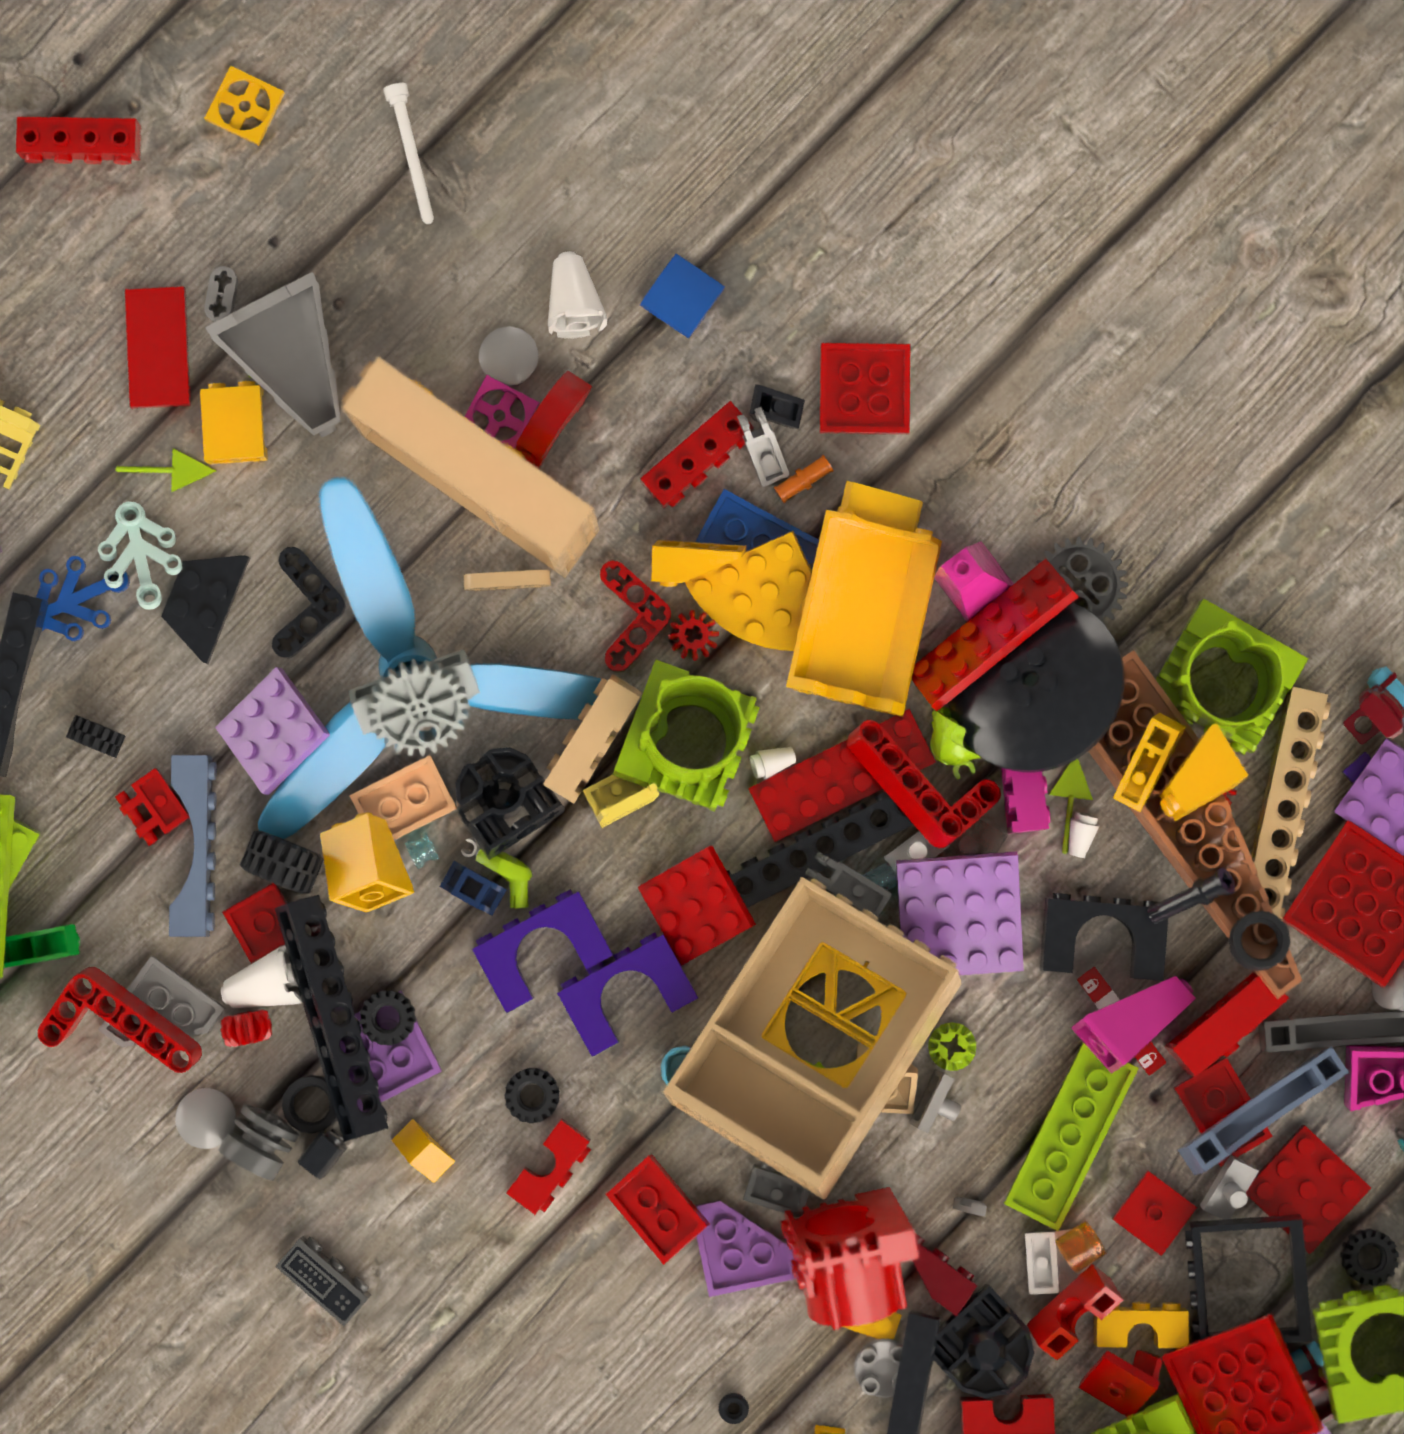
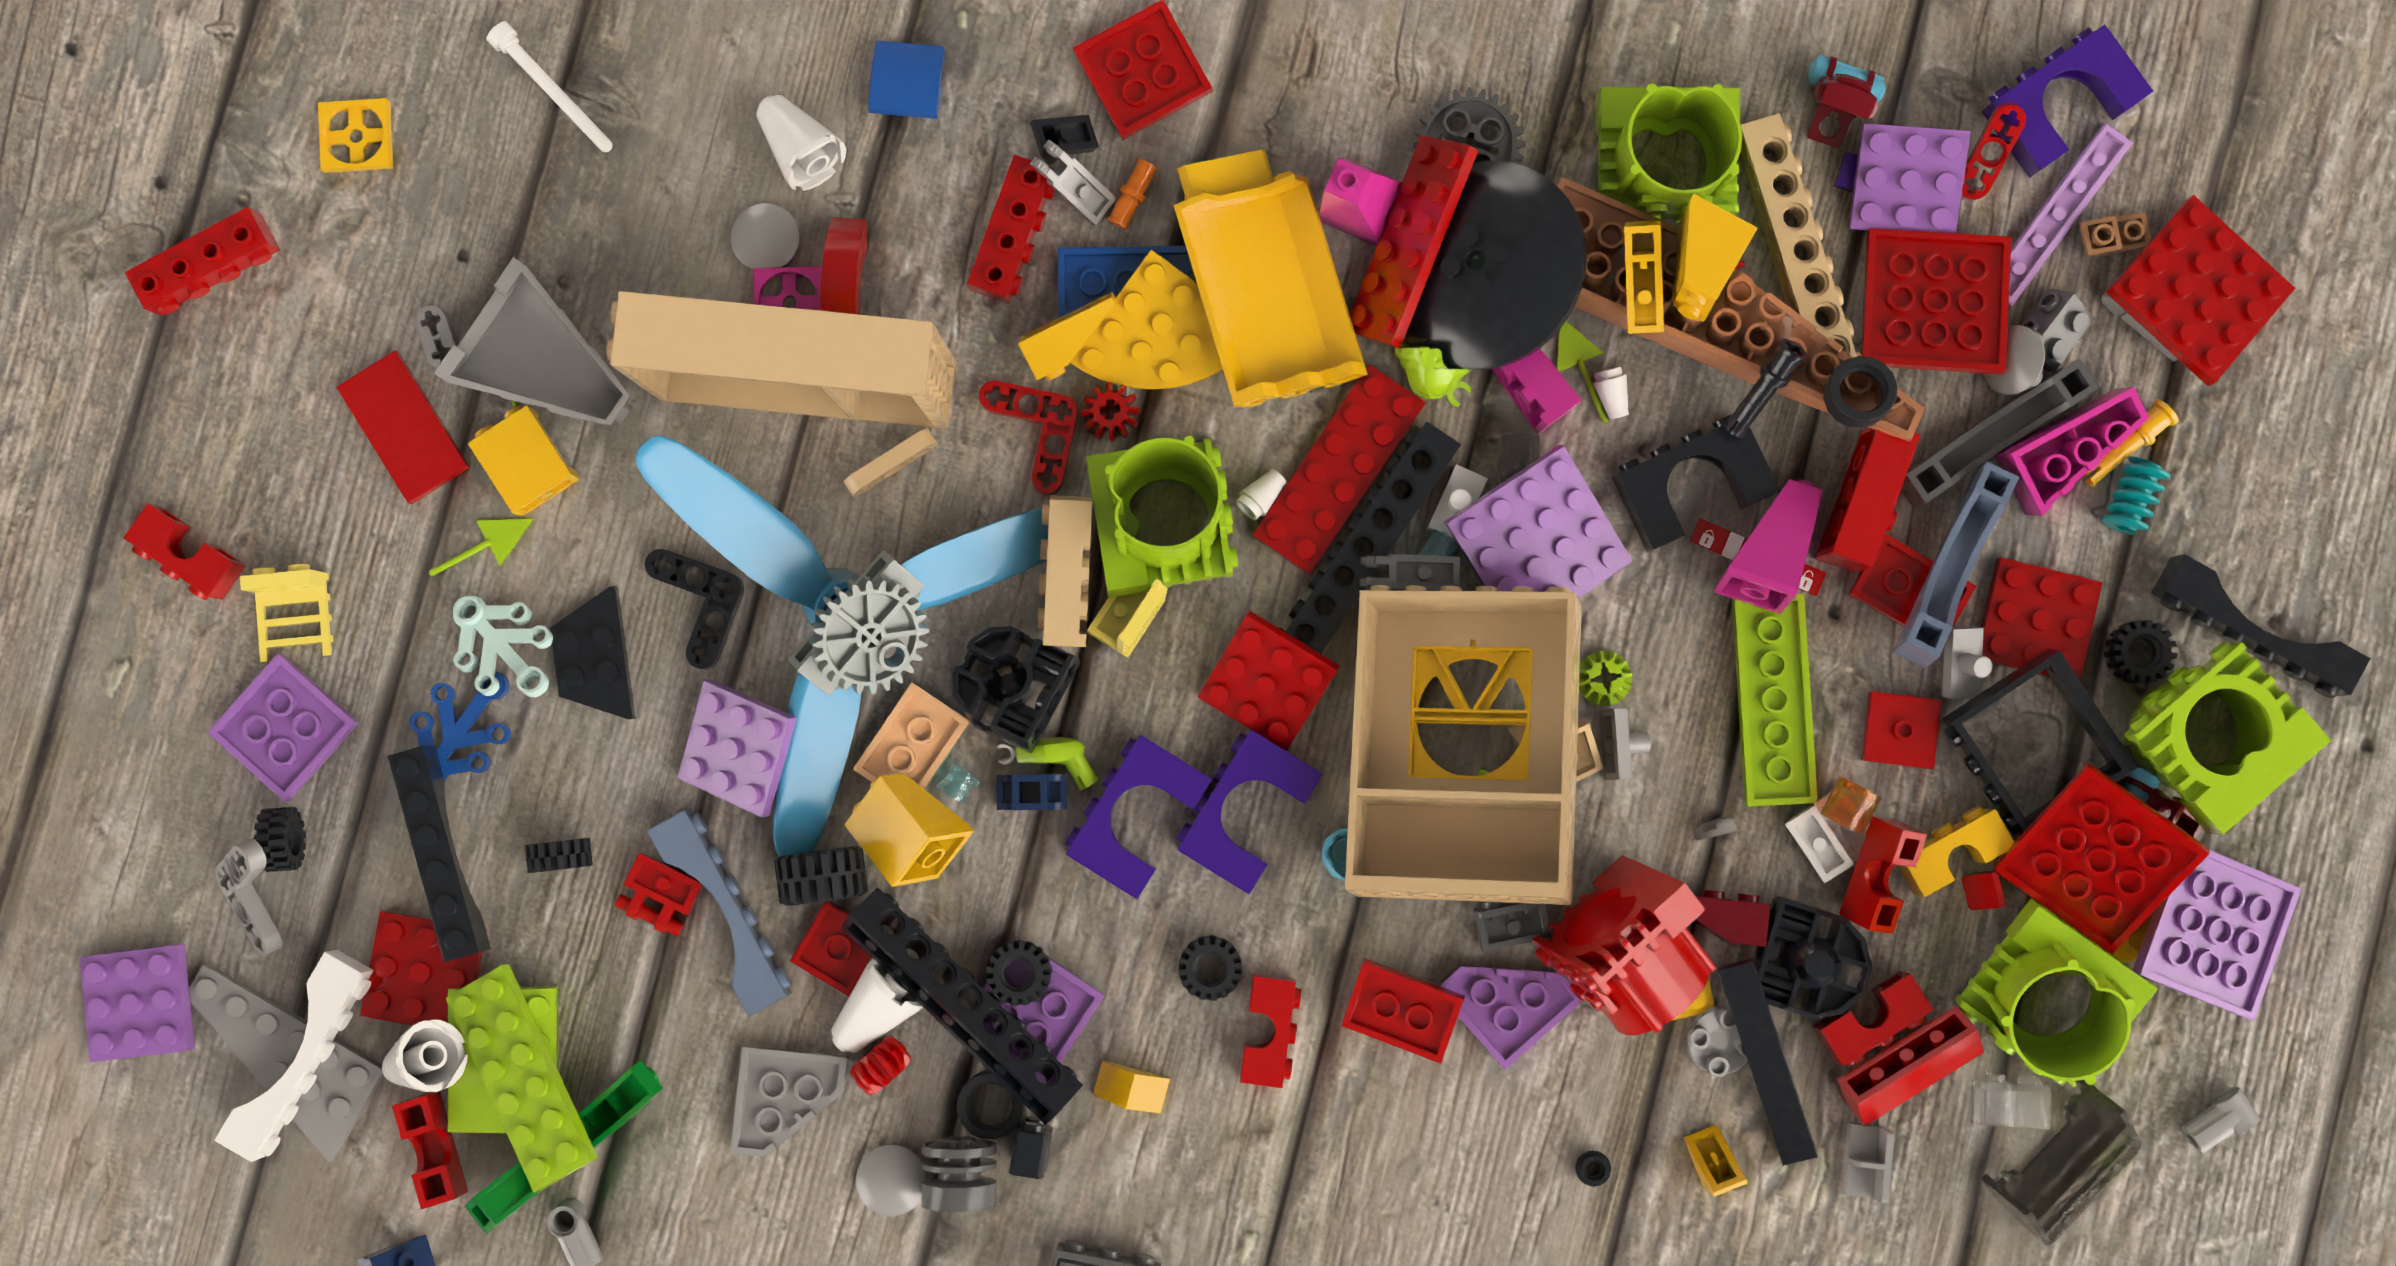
camera: 30 degrees left, 0 degrees up
red beam [38,967,202,1073] -> none
red beam [847,720,1001,848] -> none
red plate [1078,1350,1160,1417] -> none

